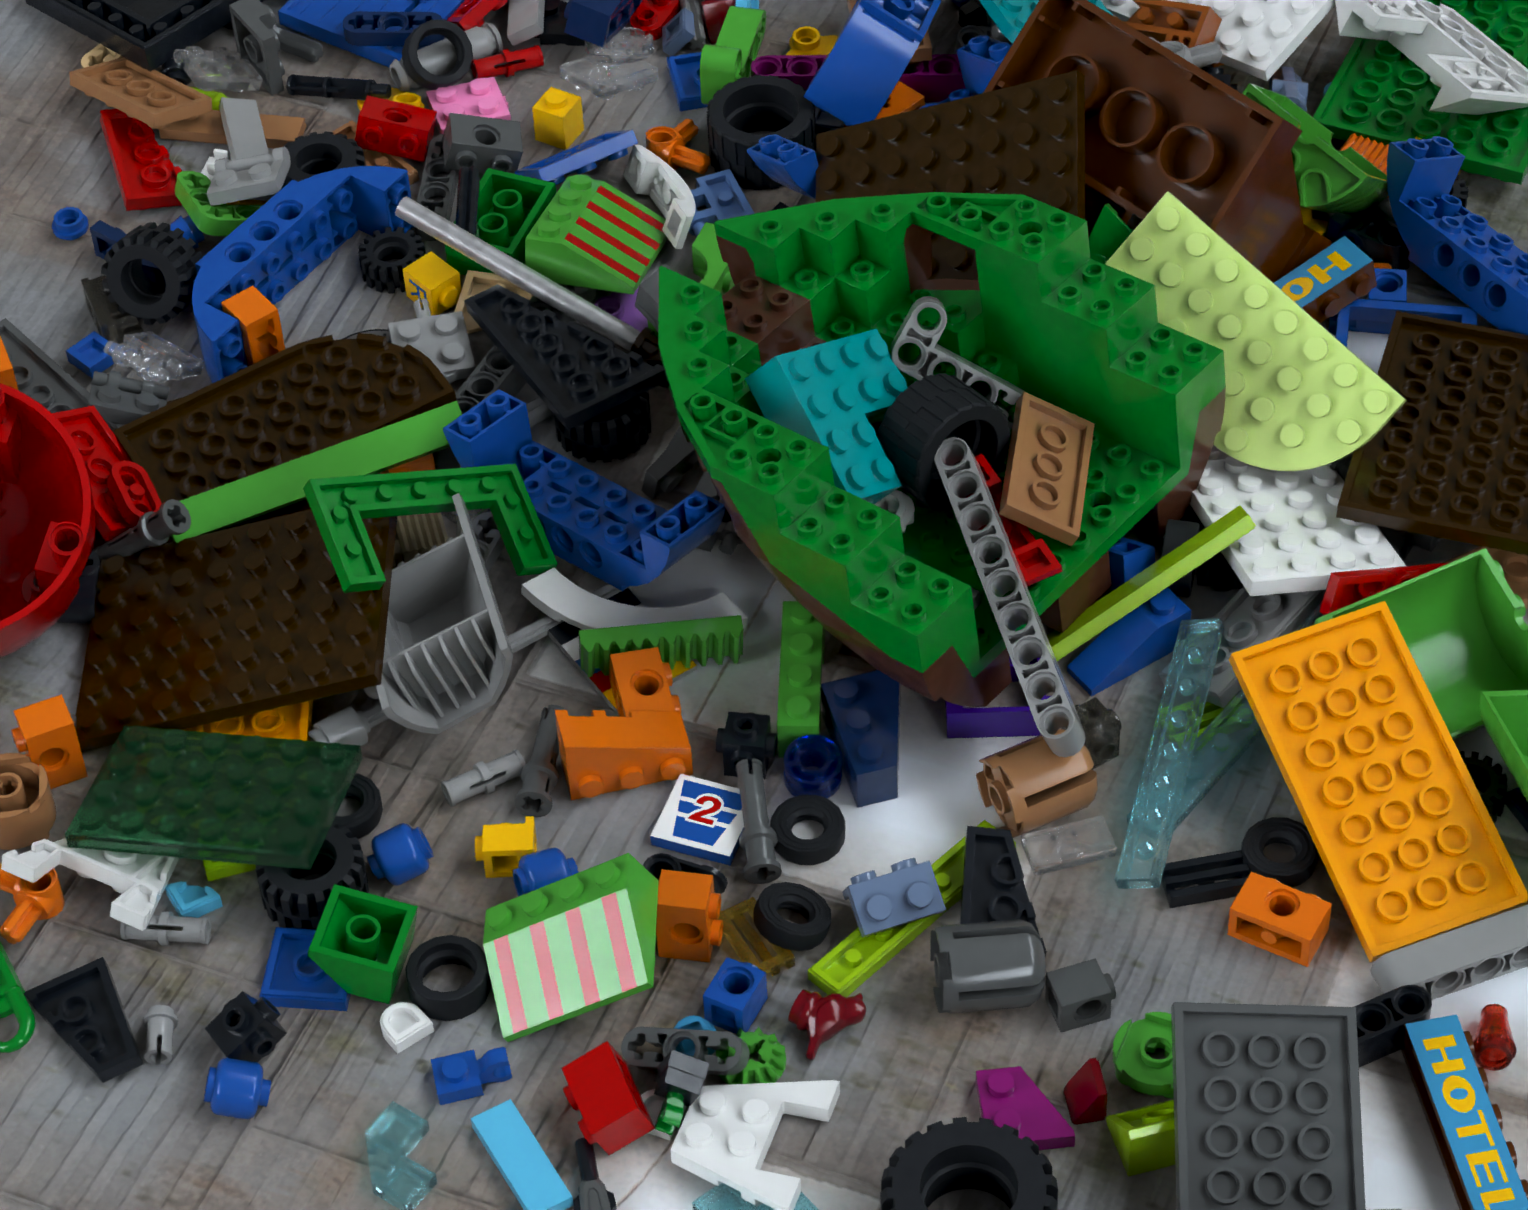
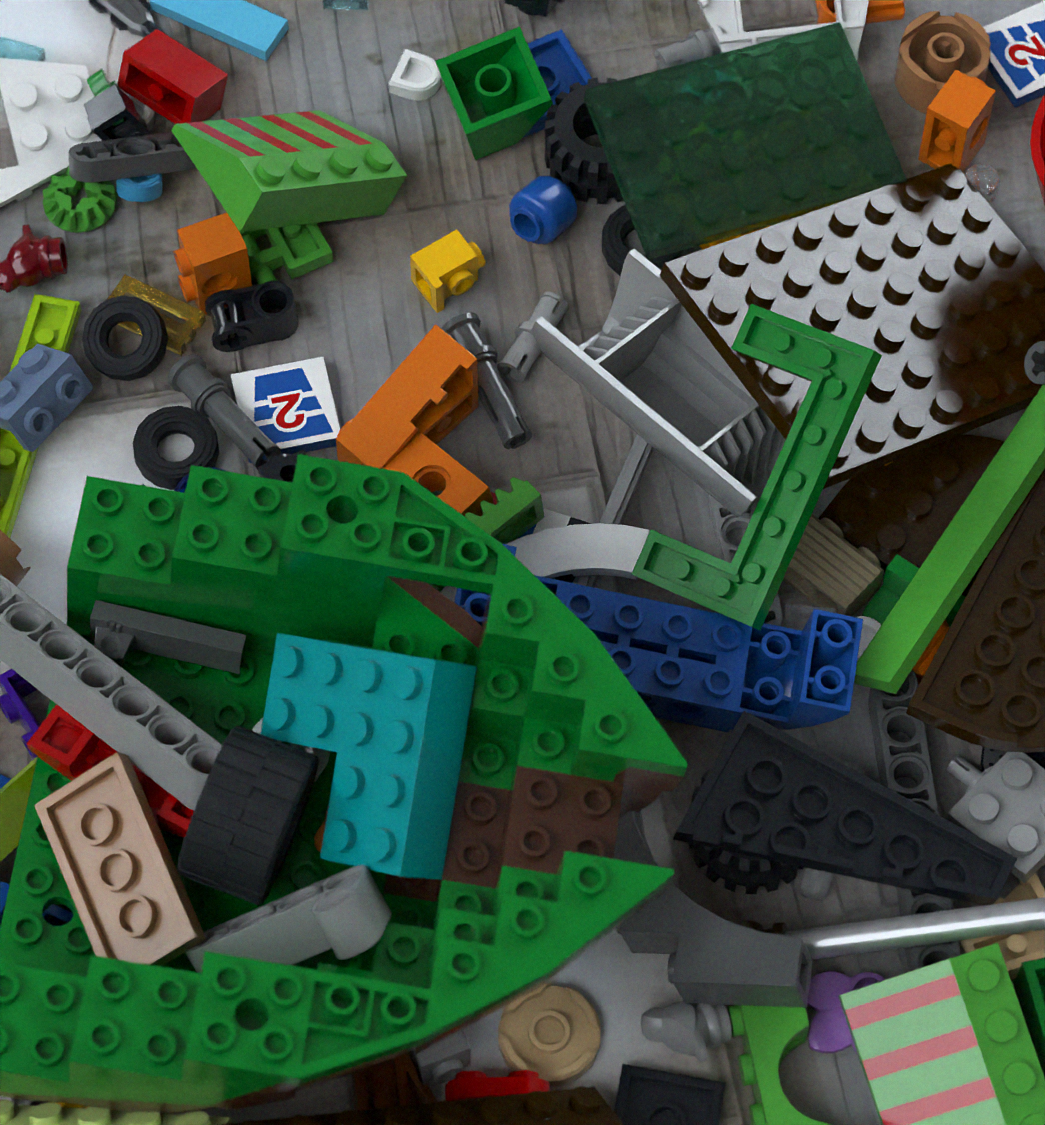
camera: 145 degrees right, 15 degrees up
black tyre [405,935,491,1021] -> none
blue plate [431,1047,512,1105] -> none
blue head [513,848,579,896] -> none
blue brick [703,957,768,1034] -> none

